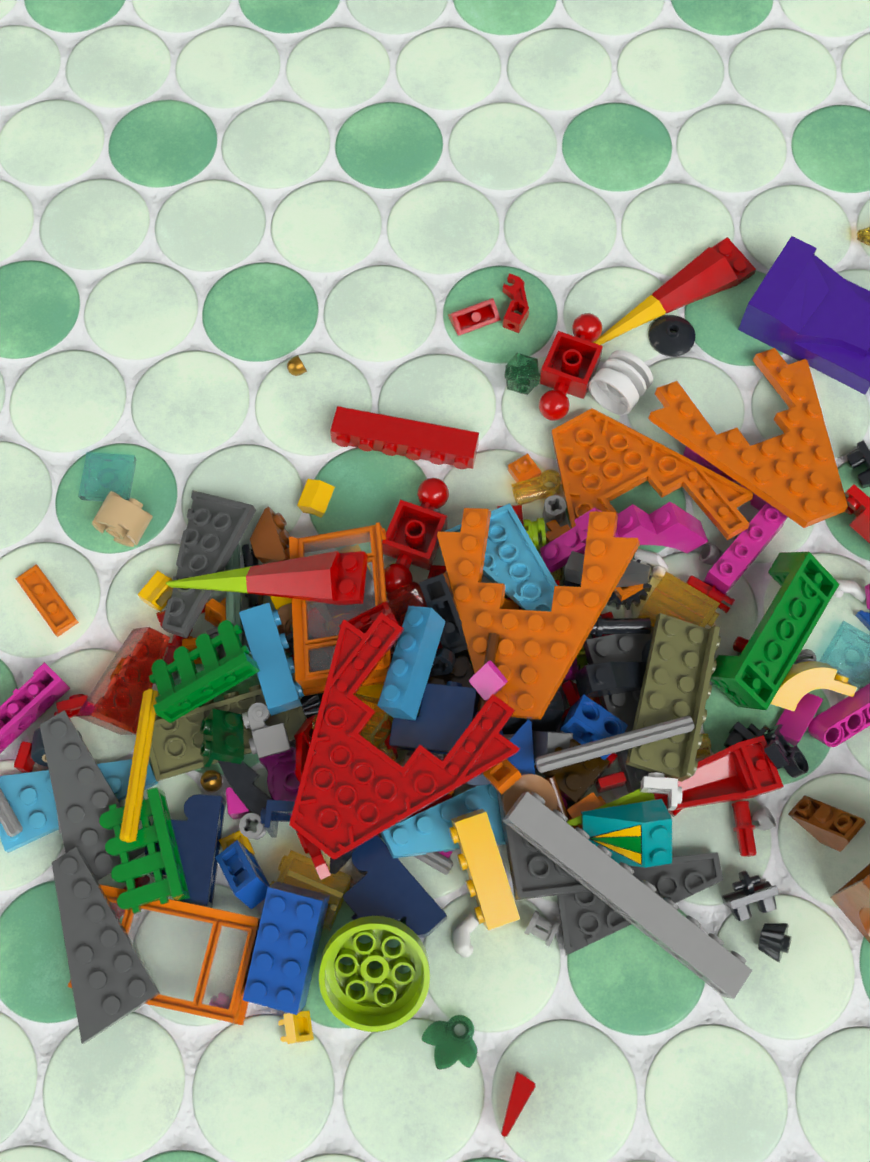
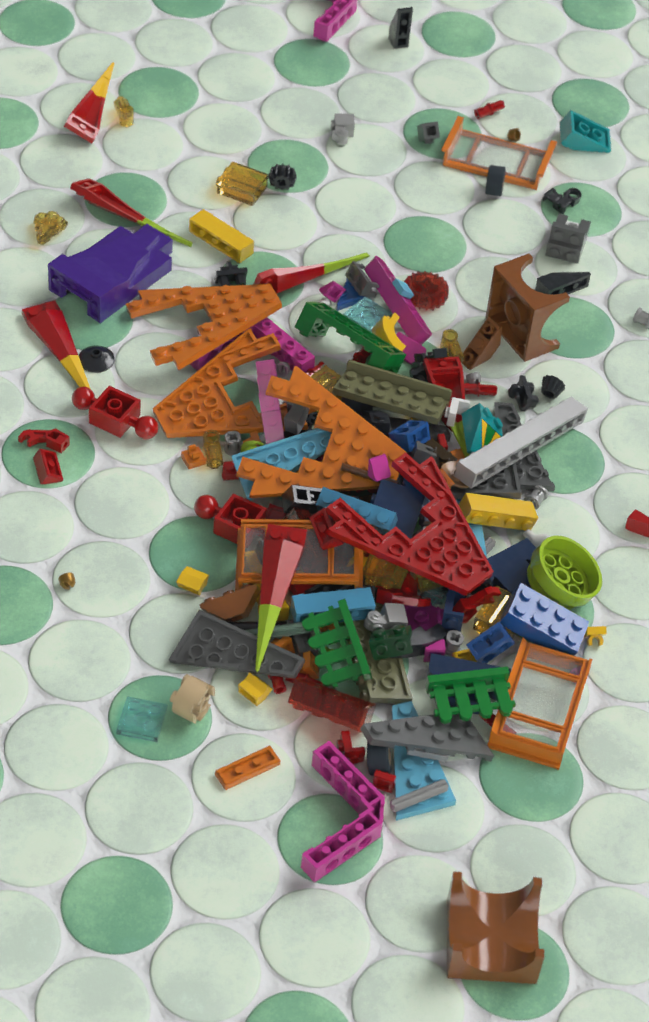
camera: 90 degrees left, 20 degrees down
dark grey wing [51,847,160,1044] -> none
yellow axle [120,689,159,843] -> none
pearl gold hinge [200,770,223,793] -> none
red brick [330,406,479,469] -> none
clear green plate [422,1015,477,1070] -> none
clear green brick [504,353,540,395] -> none
light grey axle [535,716,694,773] -> none
white wheel [588,350,653,415] -> none
none -> clear yellow piece [440,329,464,362]

